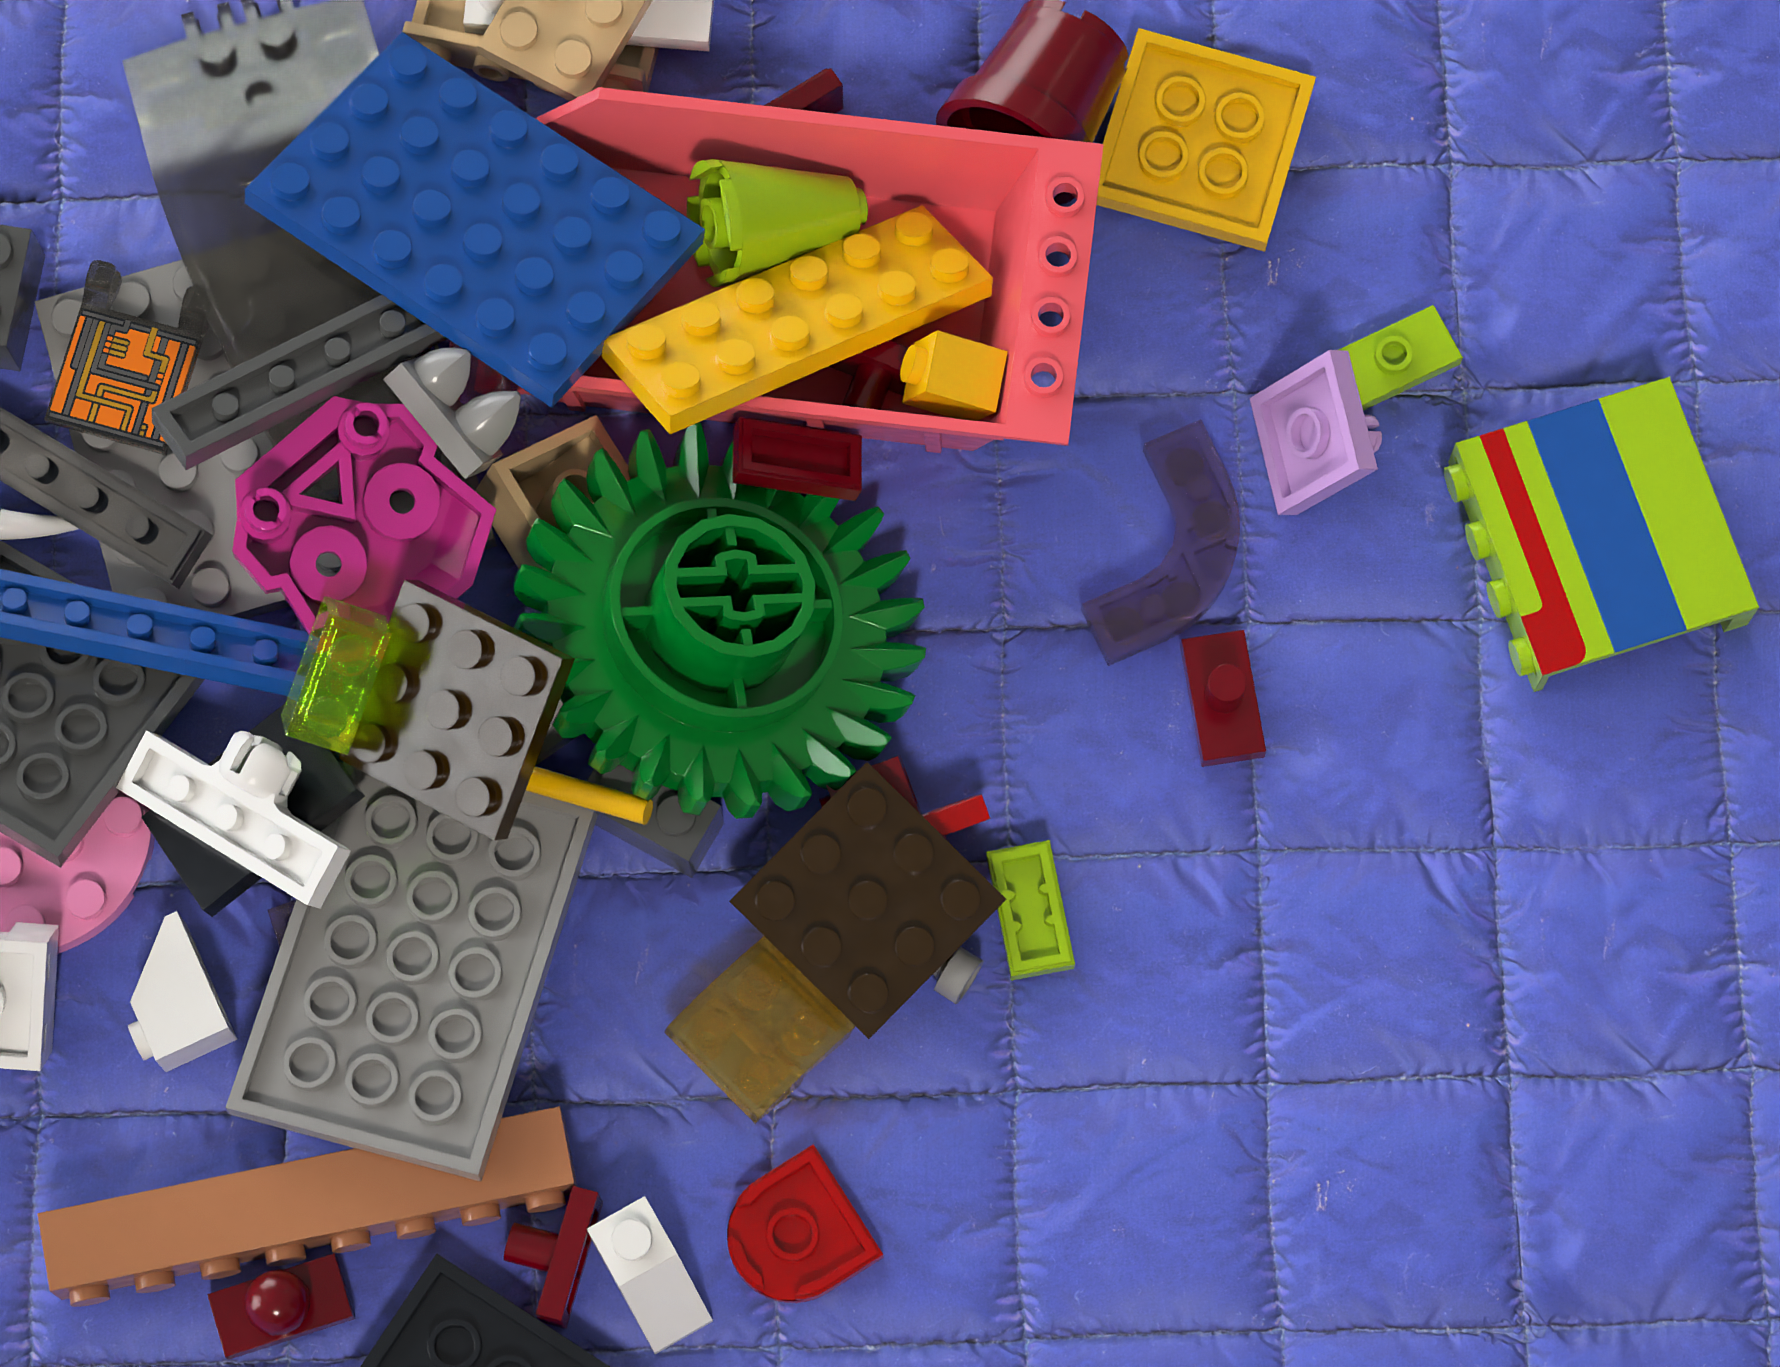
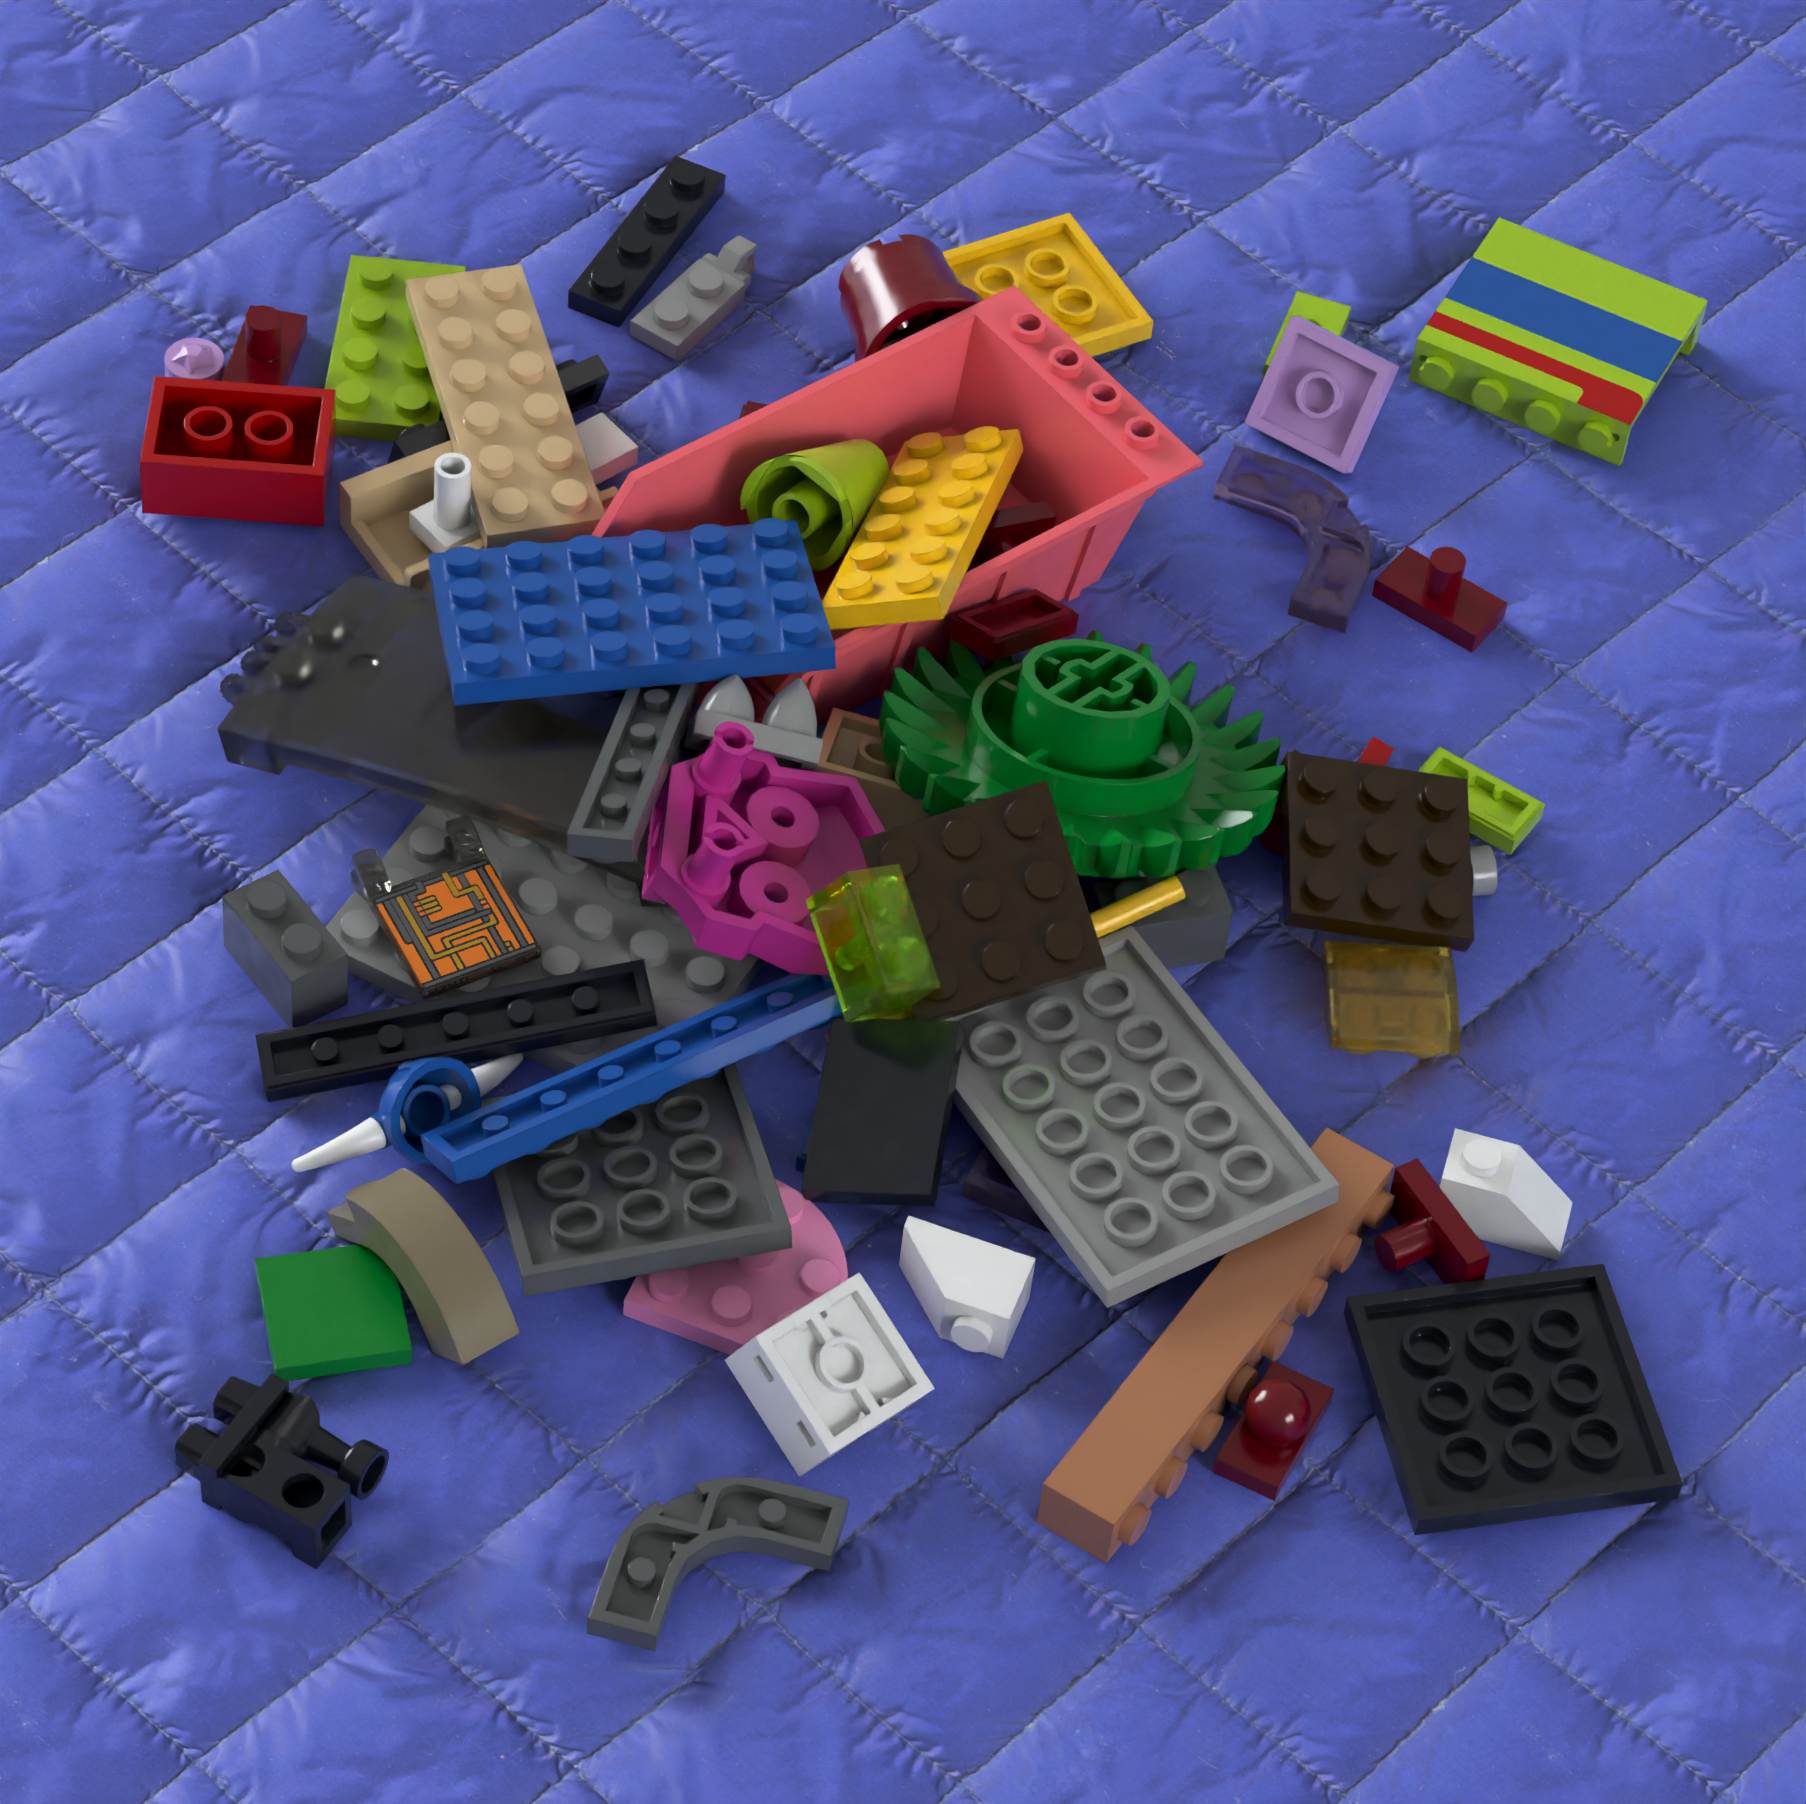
camera: 50 degrees left, 25 degrees down
white plate [116,731,351,909] -> none
red tile [727,1144,884,1303] -> none
yellow brick [900,330,1008,421] -> none

